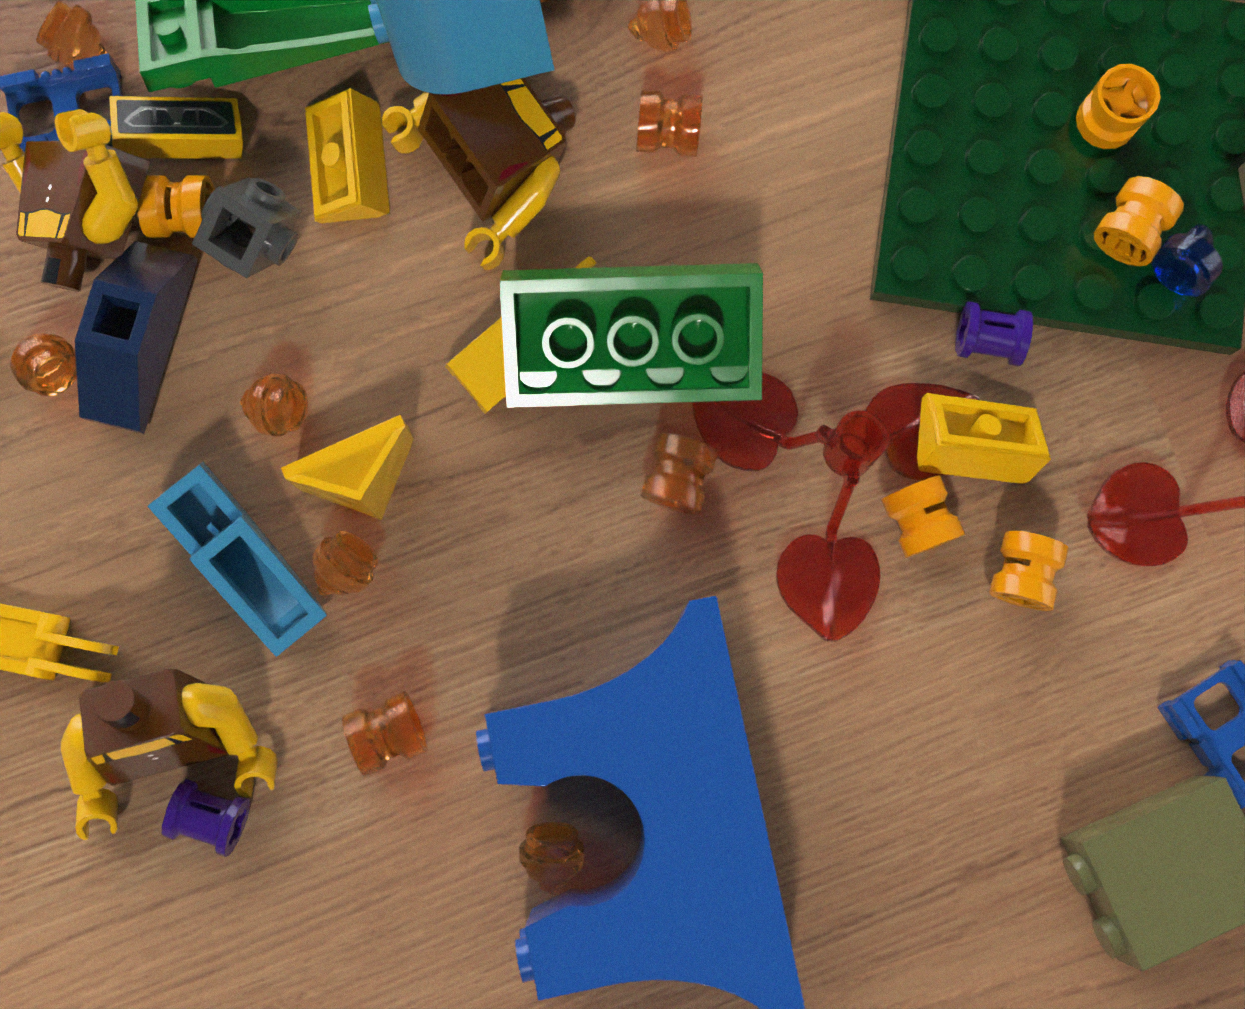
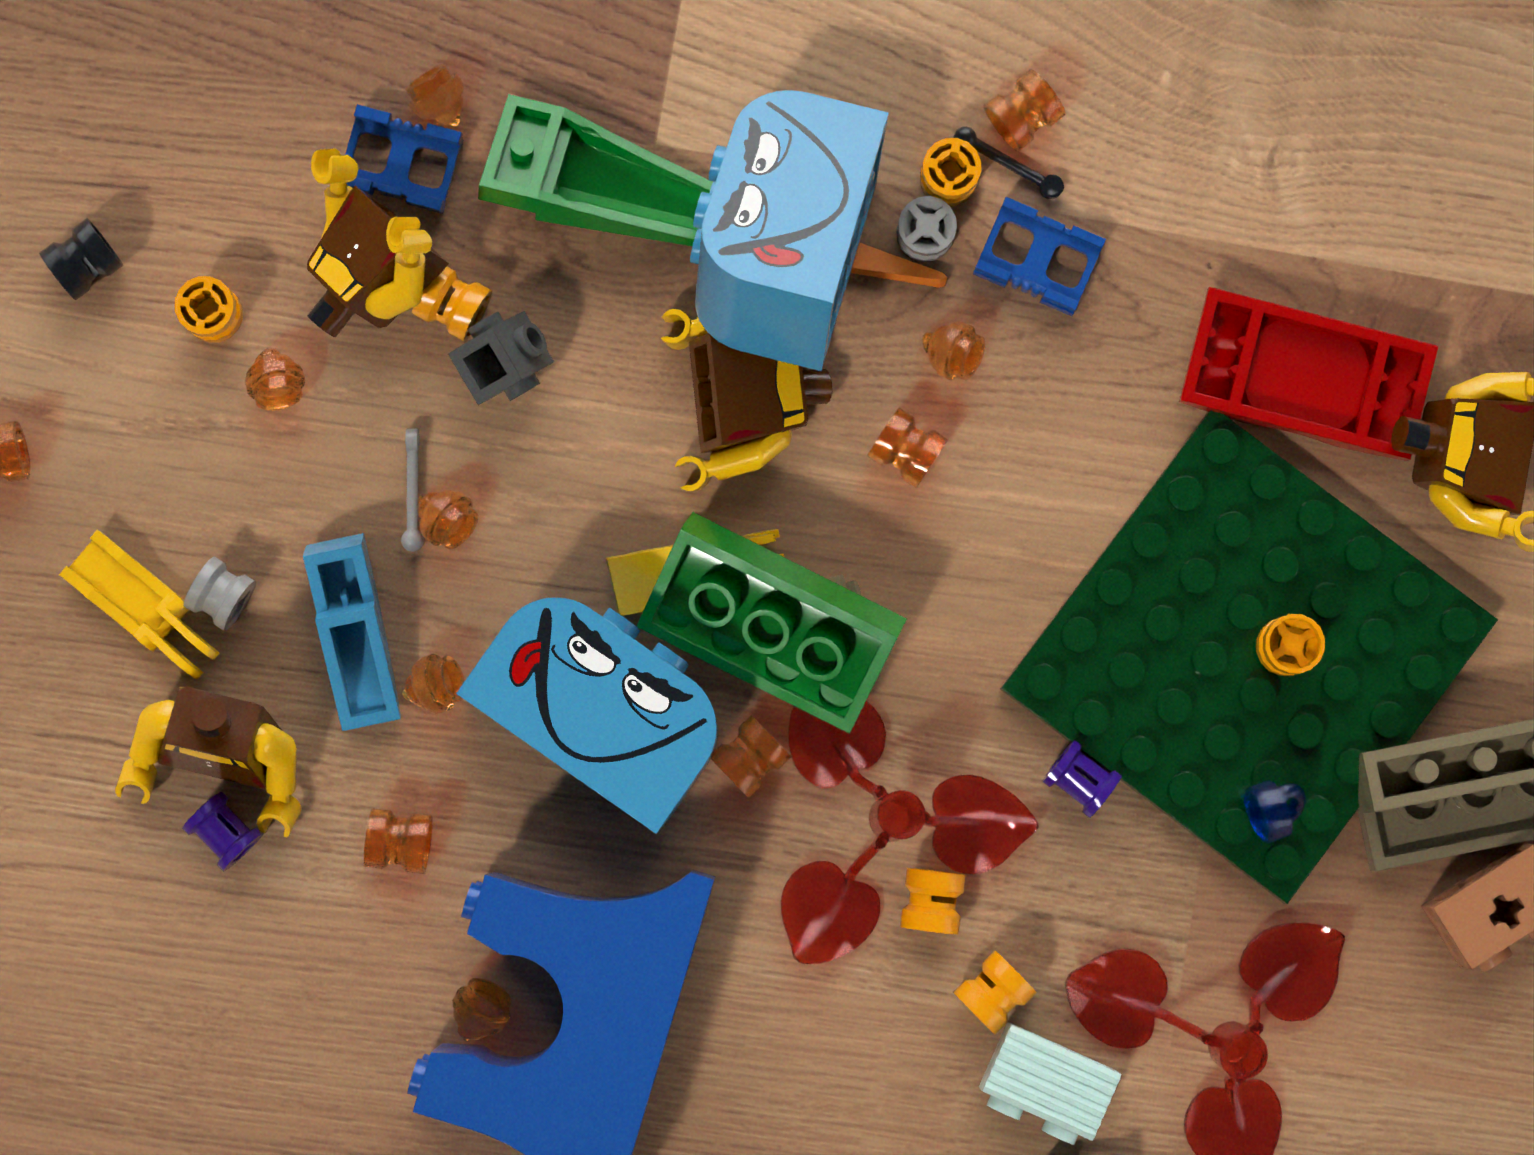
camera: 30 degrees right, 5 degrees up
dark blue slope [75,241,198,434] -> none
slope [109,96,243,159] -> none
yellow slope [281,415,414,520] -> none
yellow slope [305,88,390,224] -> none
yellow slope [917,393,1051,484] -> none
light orange wheel [1094,176,1184,266] -> none
none -> light grey wheel [183,556,256,631]
none -> light grey hinge [401,428,424,552]
none -> dark azure brick [456,598,718,834]
none -> light aqua brick [979,1022,1122,1145]

